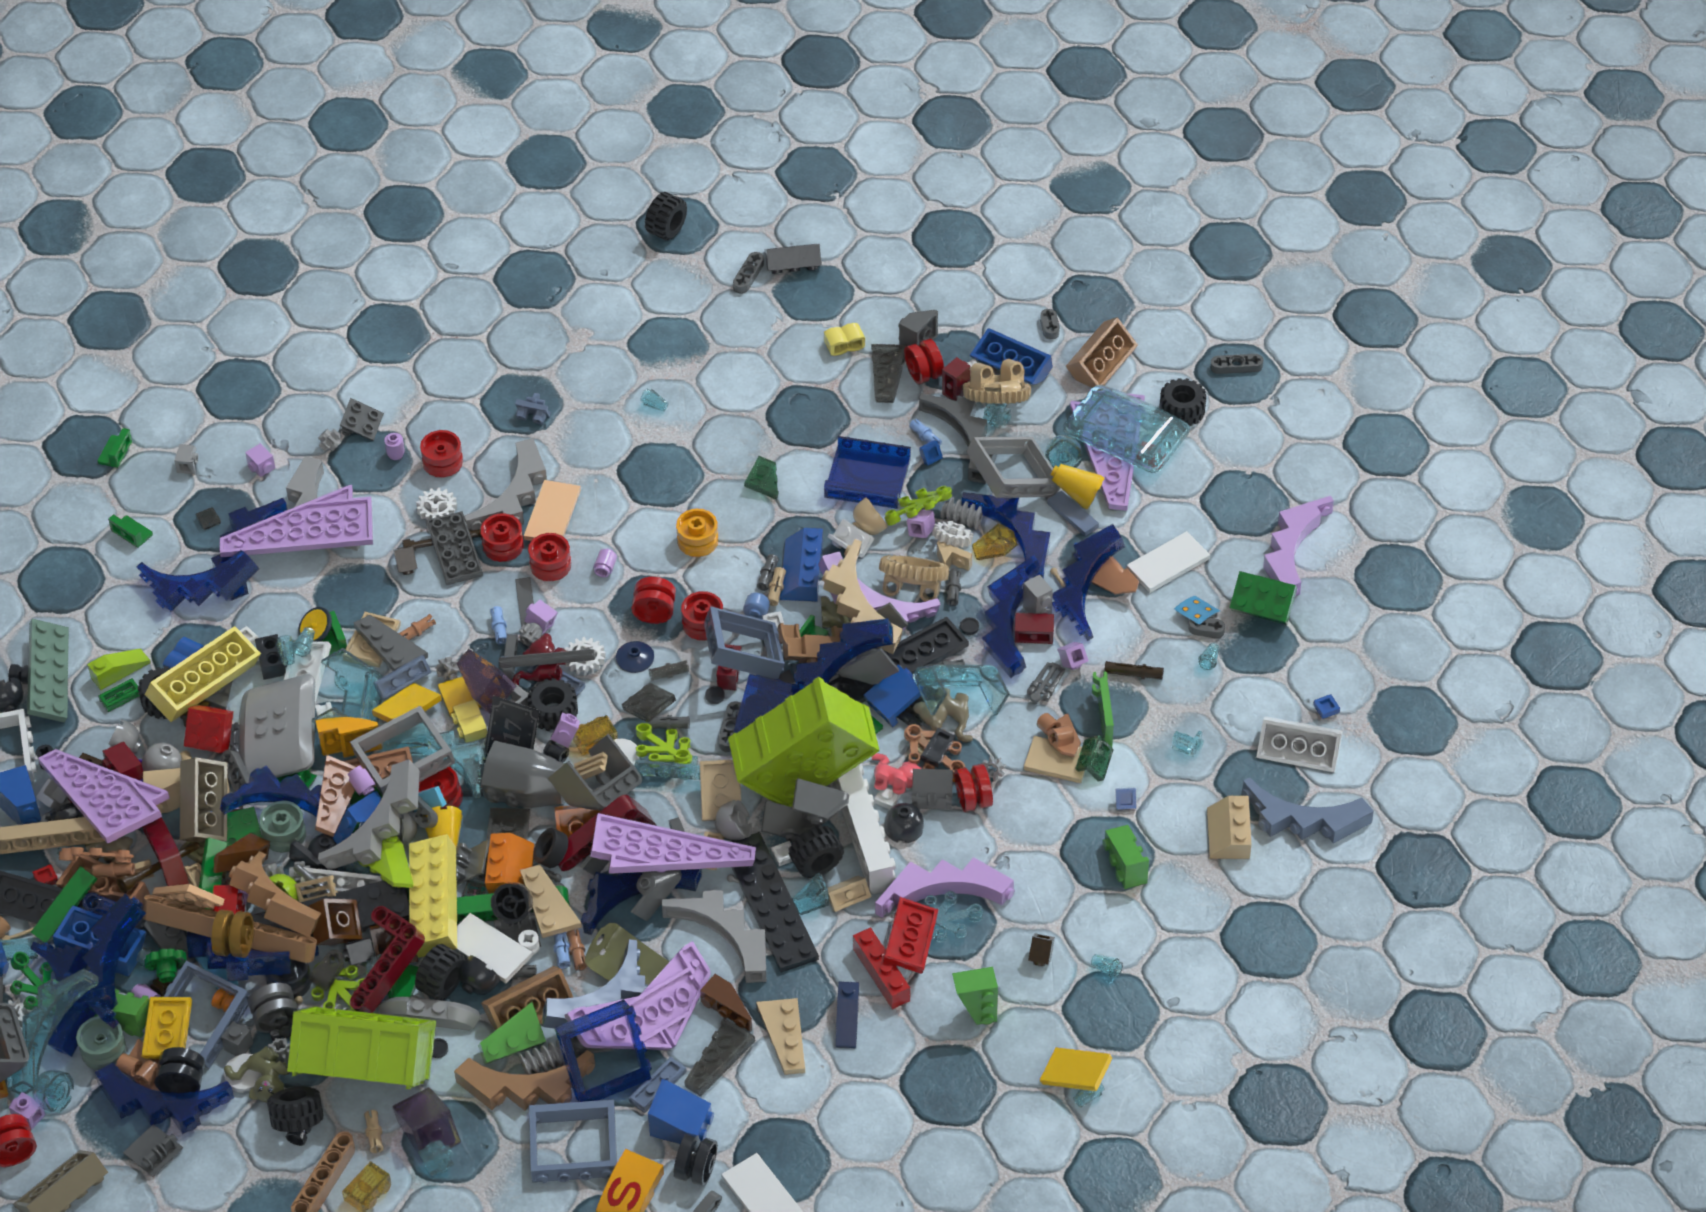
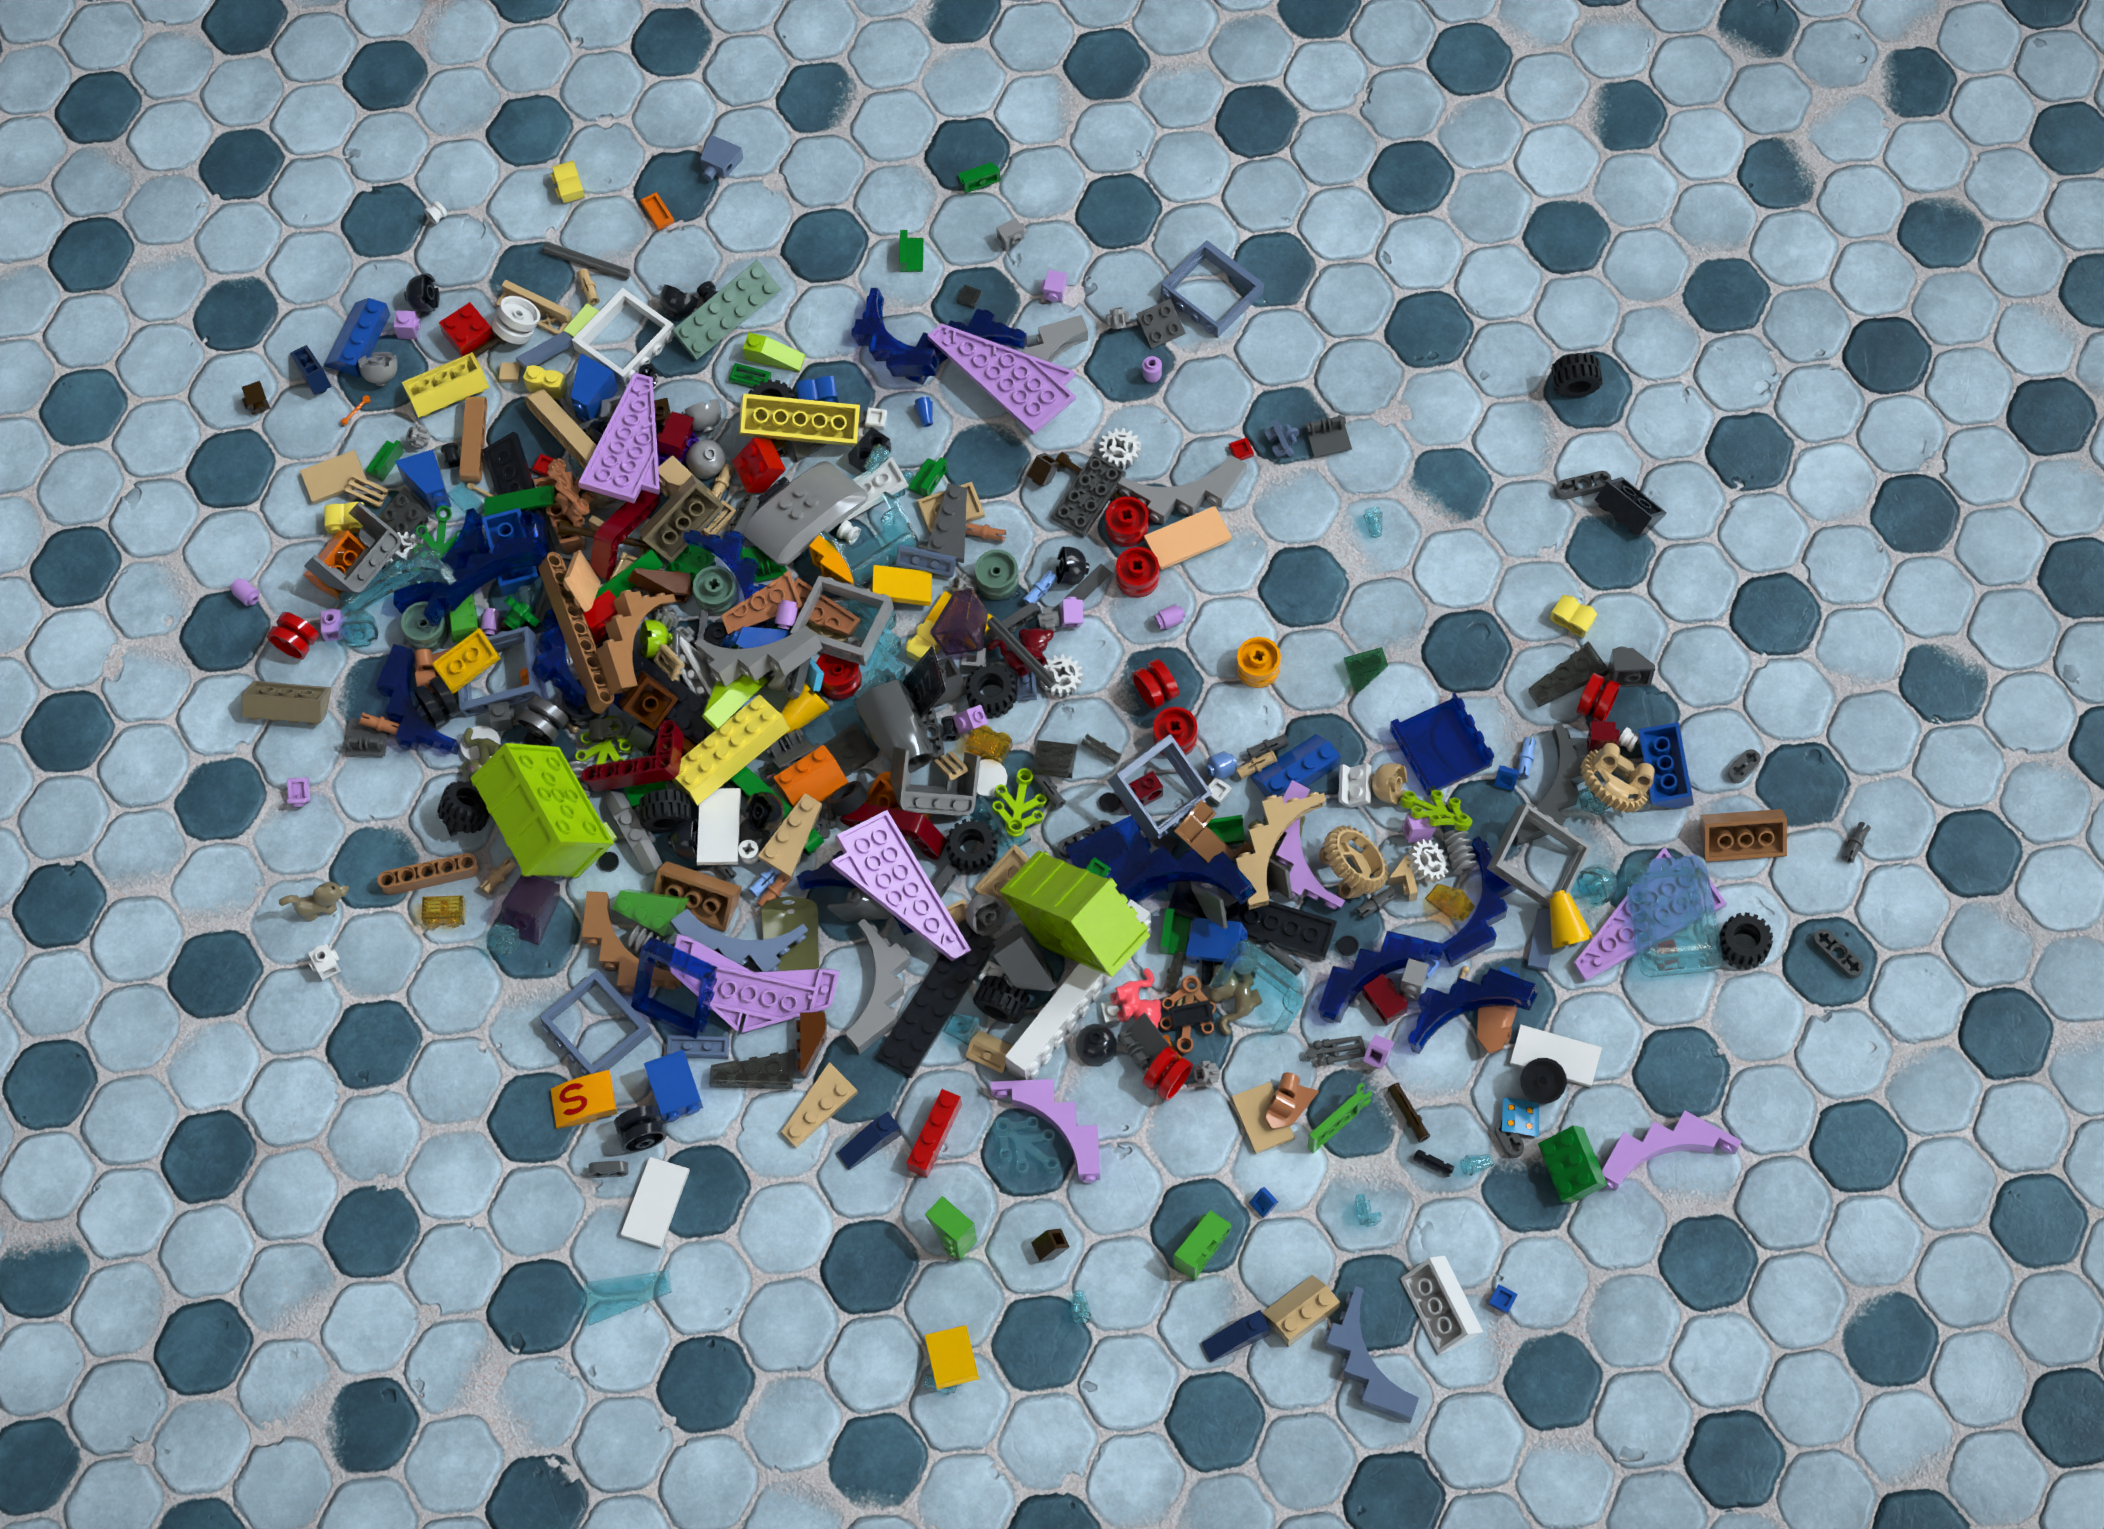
camera: 55 degrees right, 15 degrees up
pearl gold wheel [211,910,254,958] -> none
clear light blue cone [292,627,315,657] -> none
yellow wheel [298,607,332,642] -> none
red wheel [420,430,463,478] -> none
dark blue dish [616,641,654,673] -> none
red tile [883,897,939,974] -> none
clear green bracket [1075,735,1114,782] -> none
none -> nougat pin [359,712,402,736]
none -> blue cone [914,397,933,427]
none -> black tyre [946,818,998,875]
none -> sand green wheel [975,549,1019,600]
none -> black cylinder [1056,546,1089,586]
none -> sand blue window [1161,240,1264,337]
none -> clear smoke pin [1162,951,1187,994]
none -> dark blue slope [1202,1310,1270,1363]
none -> red tile [1229,437,1254,461]
none -> dark grey hinge [1305,415,1352,458]
none -> black axle [1413,1150,1454,1177]
none -> black wheel [1520,1058,1567,1104]
none -> dark grey pin [1842,822,1871,863]

